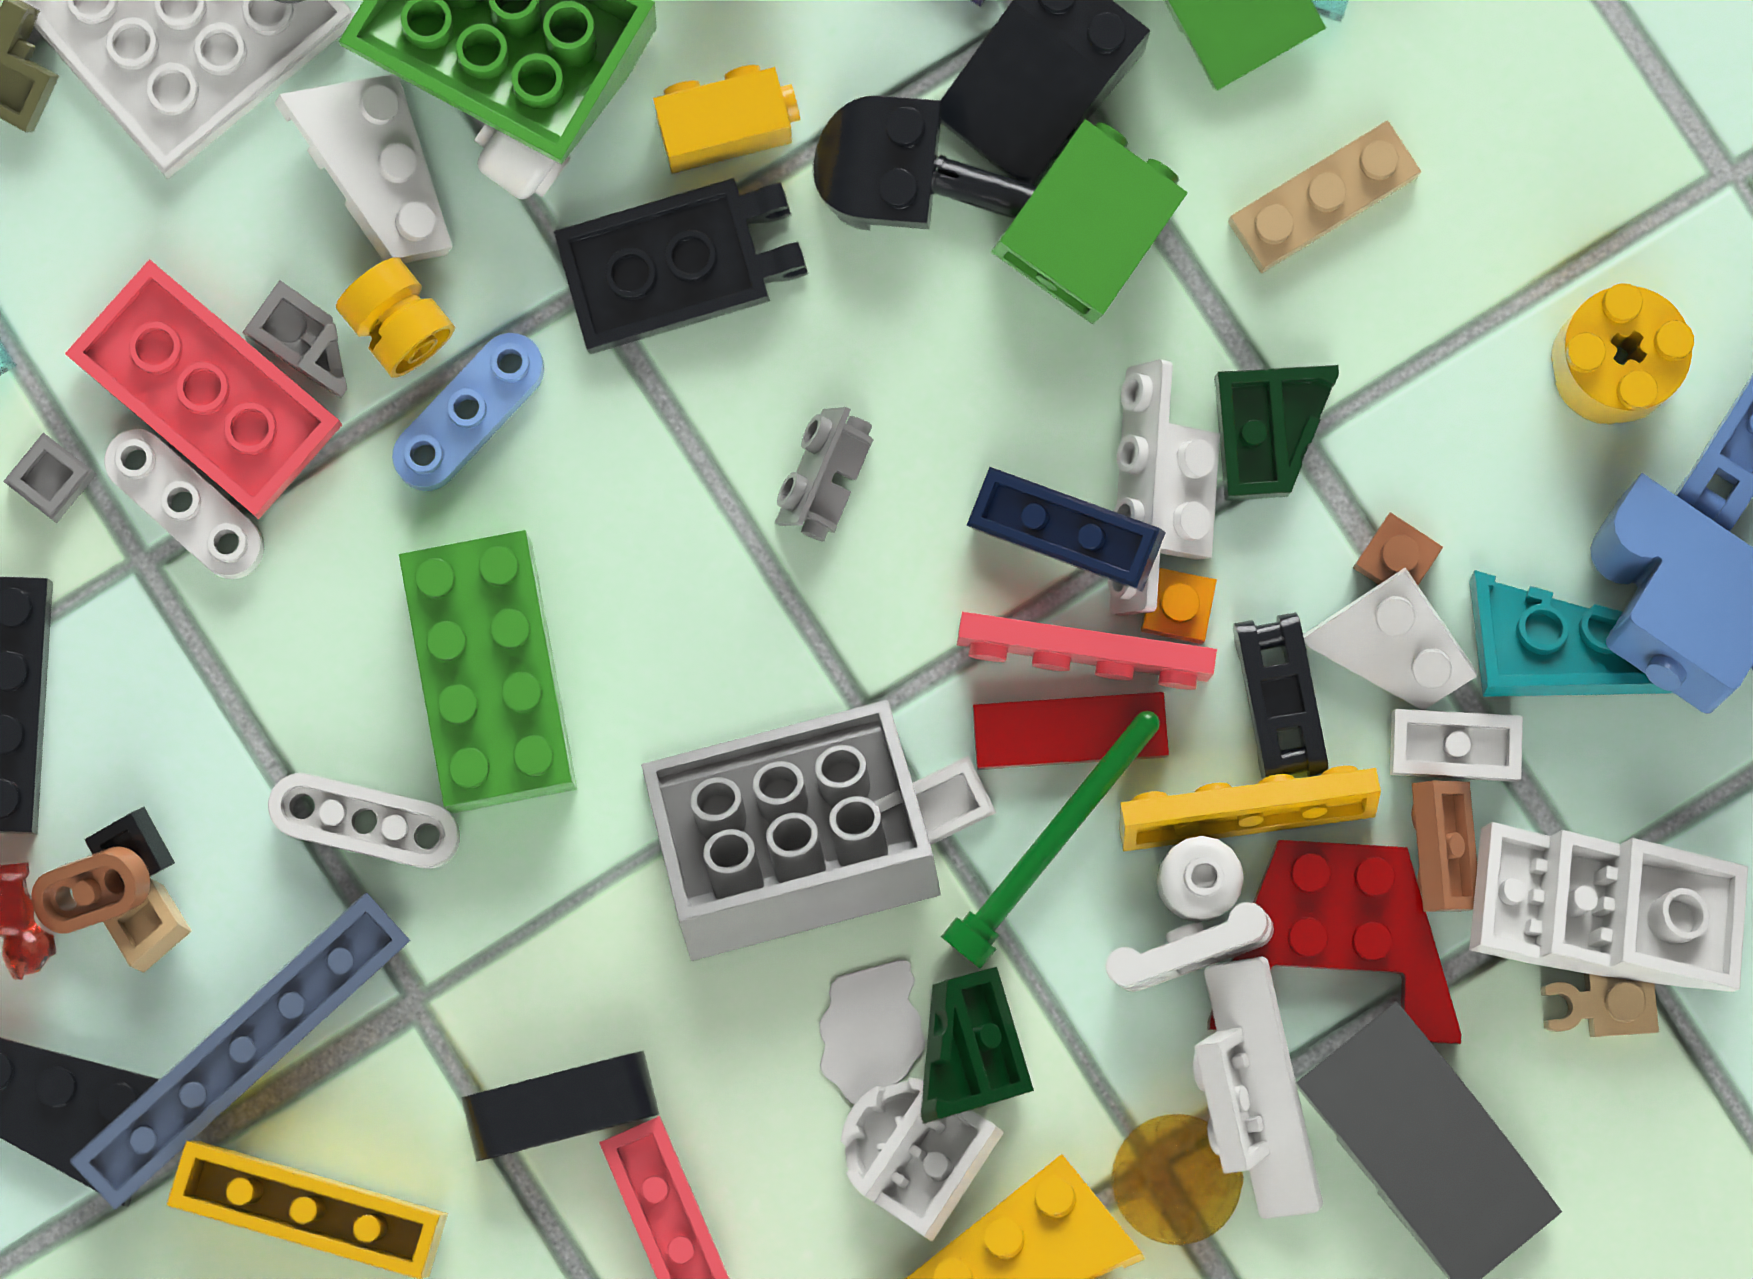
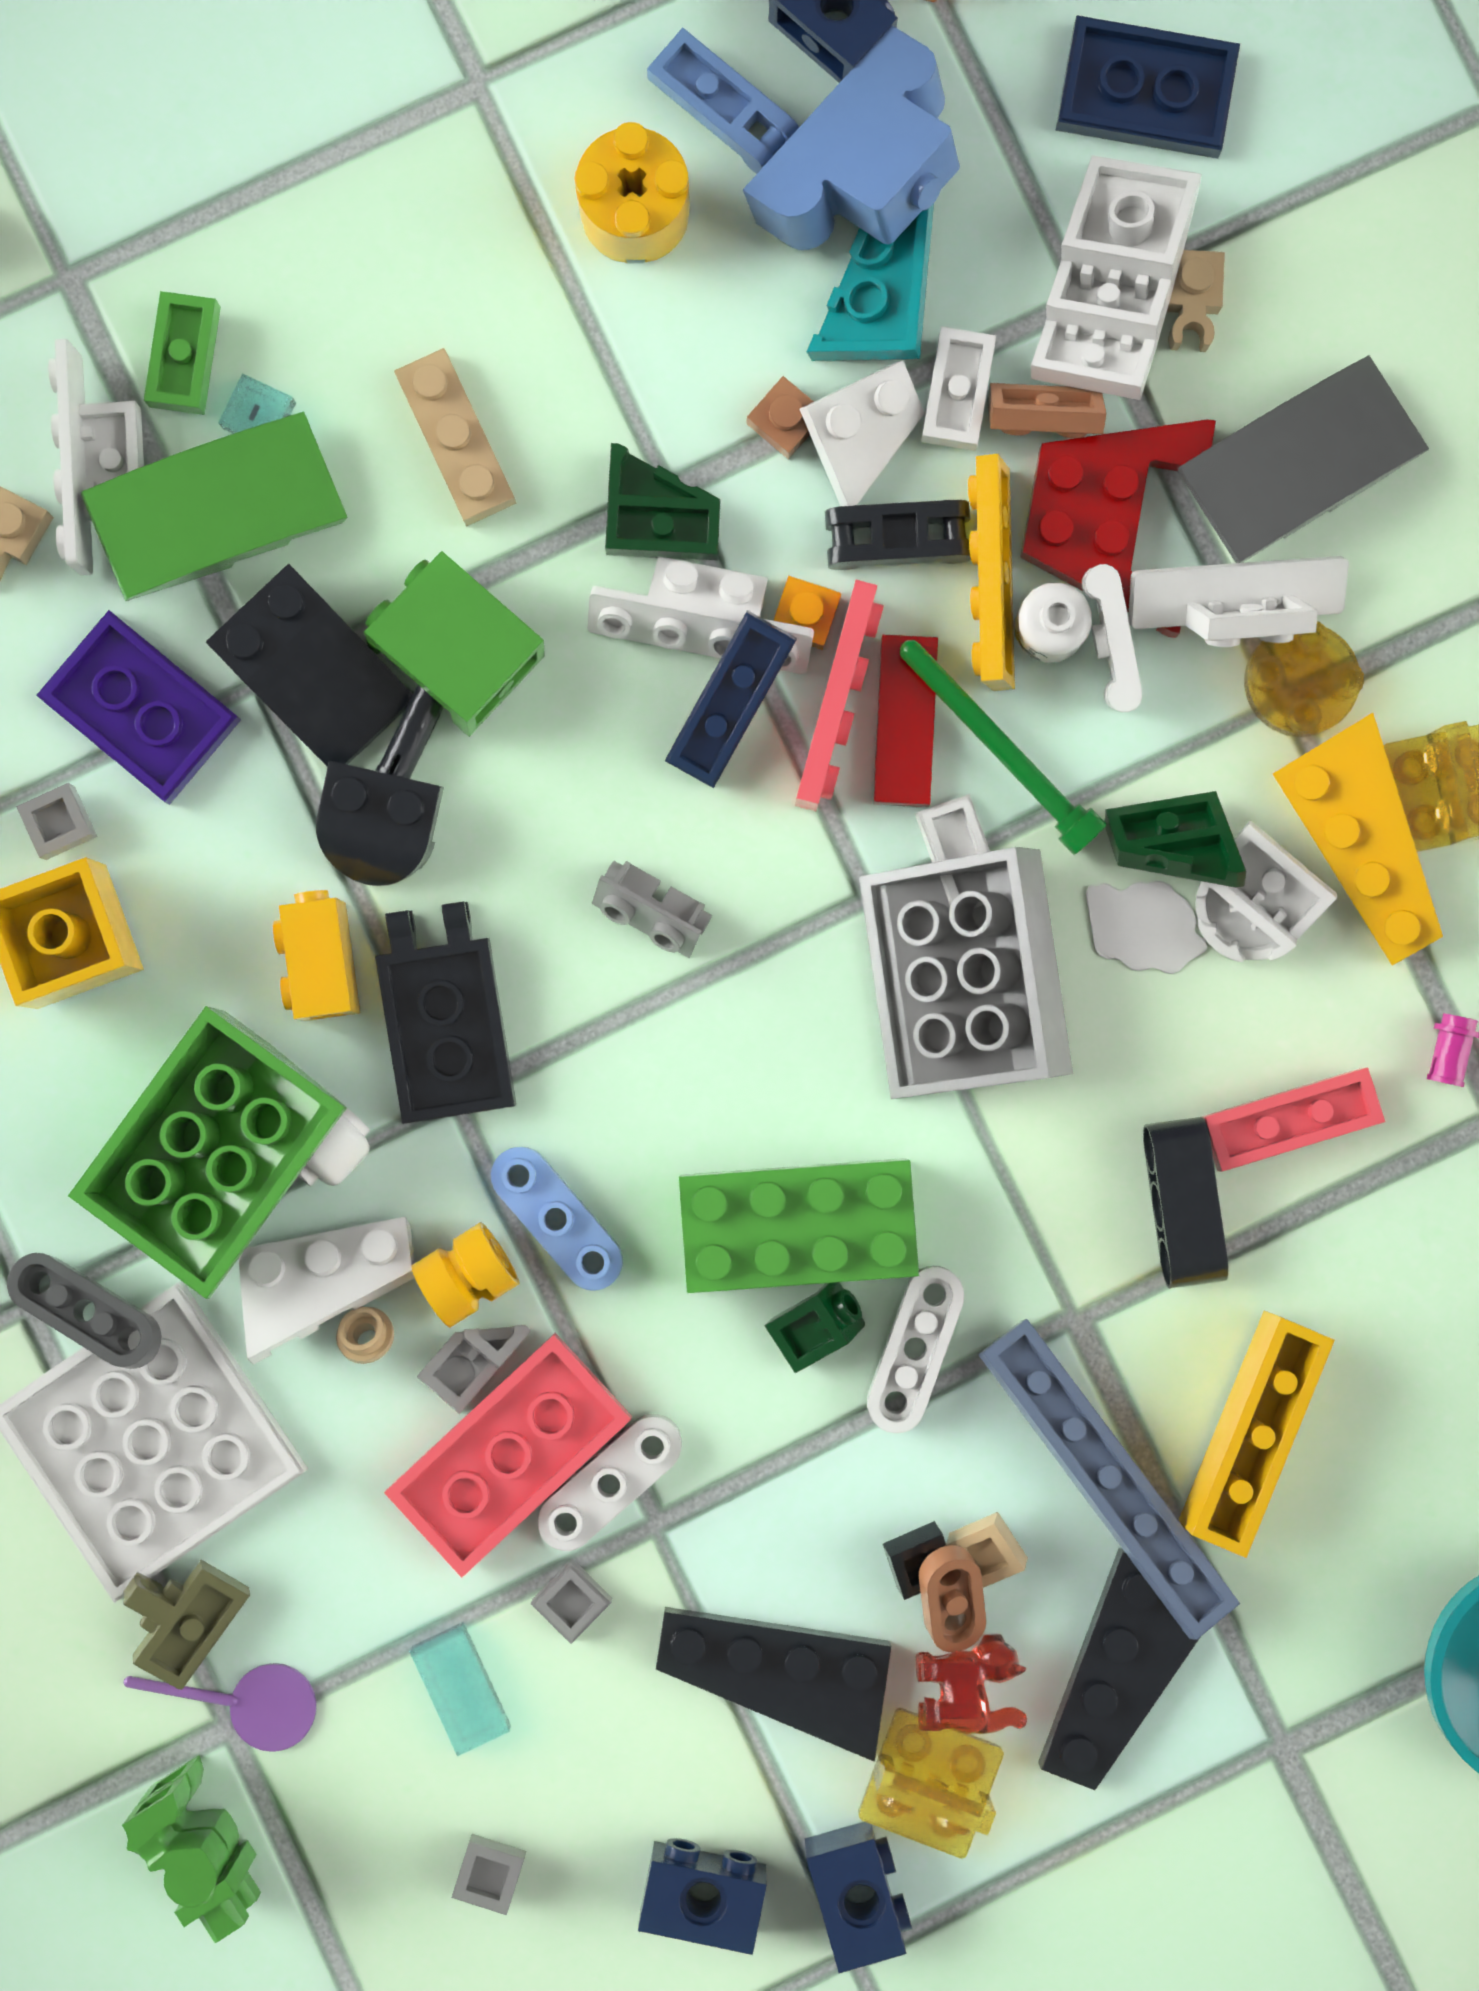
camera: 80 degrees left, 5 degrees up
none -> tan plate [336,1307,394,1364]
none -> dark green bracket [764,1282,865,1374]

